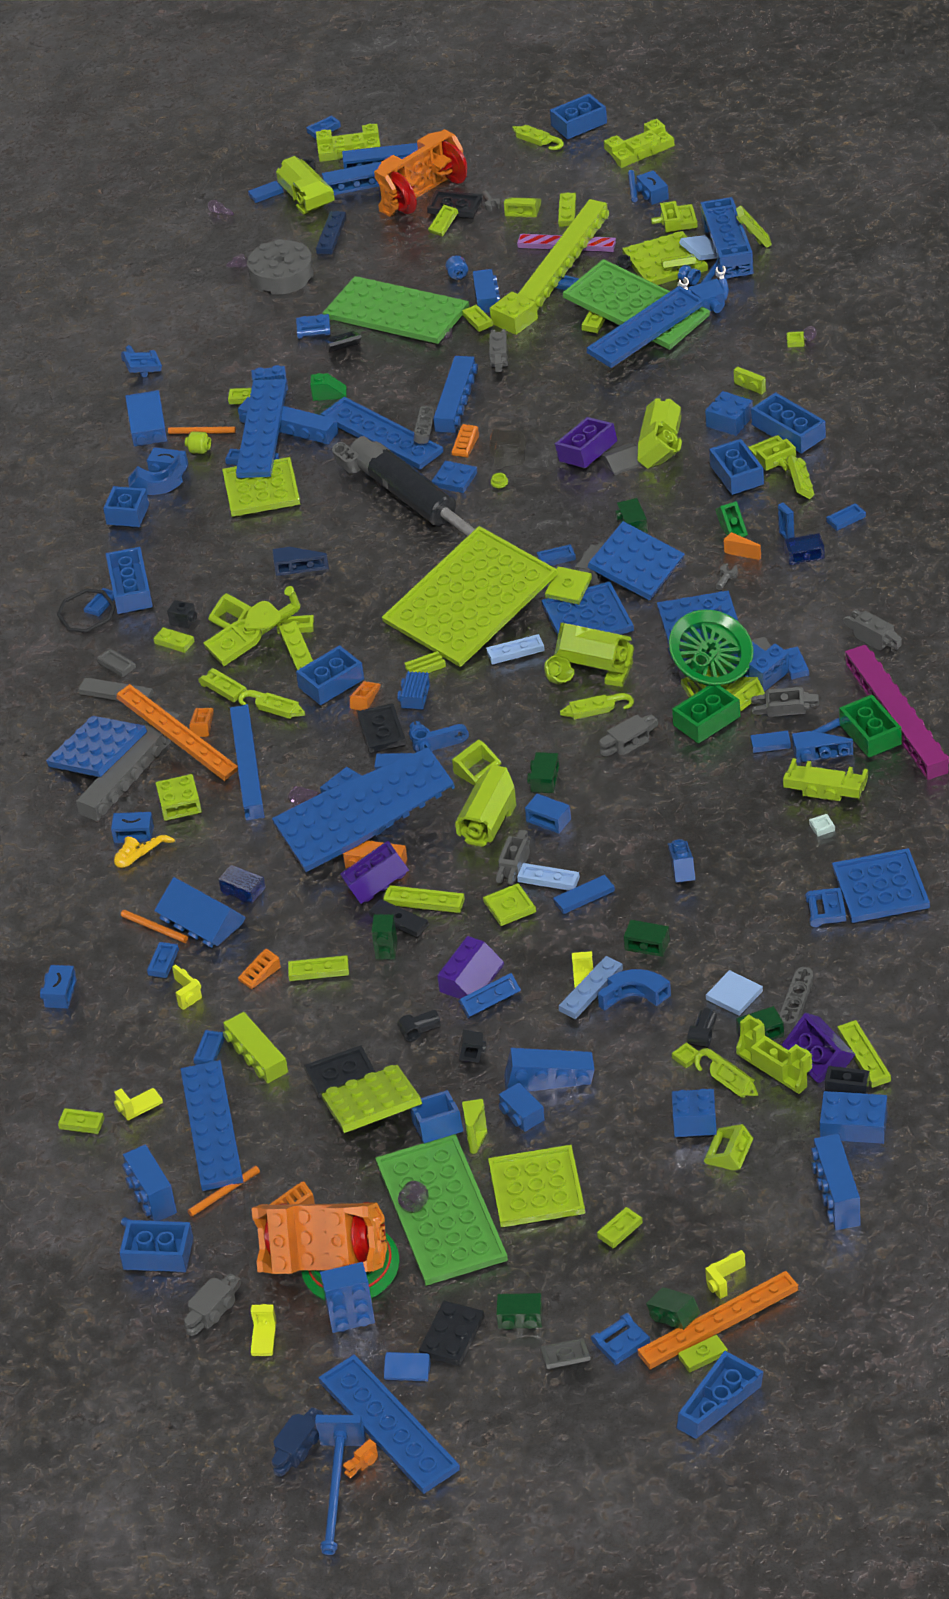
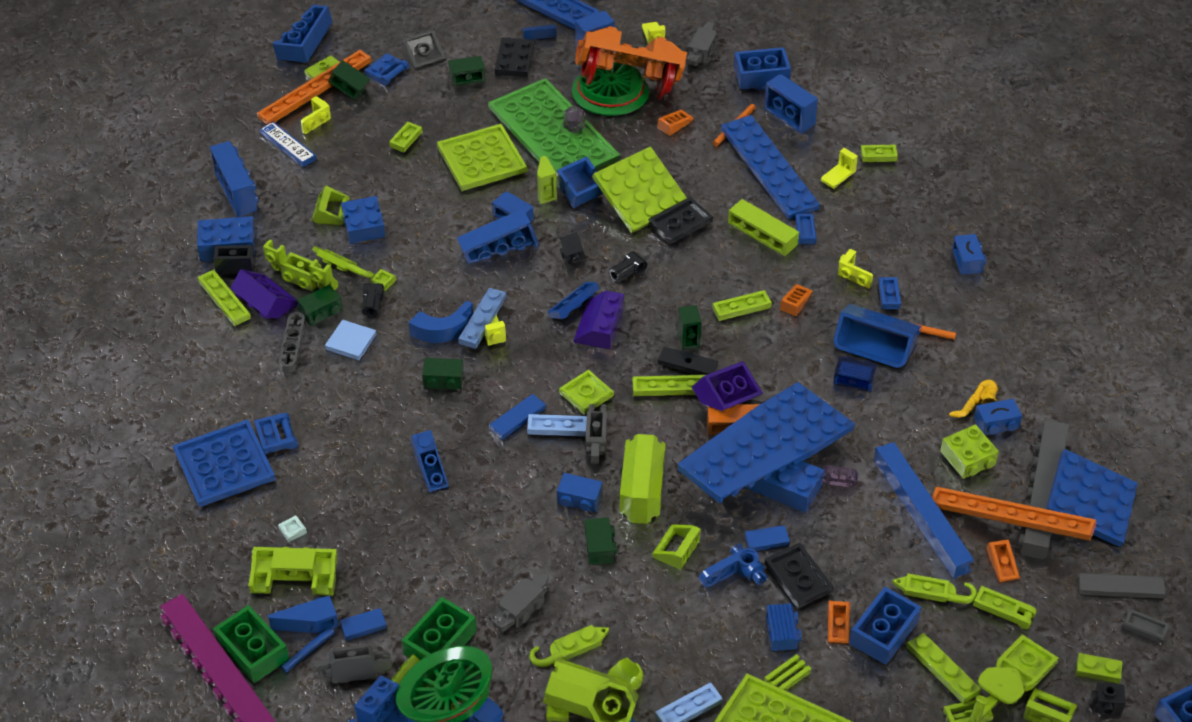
camera: 160 degrees right, 5 degrees up
none -> tile [259,122,316,167]

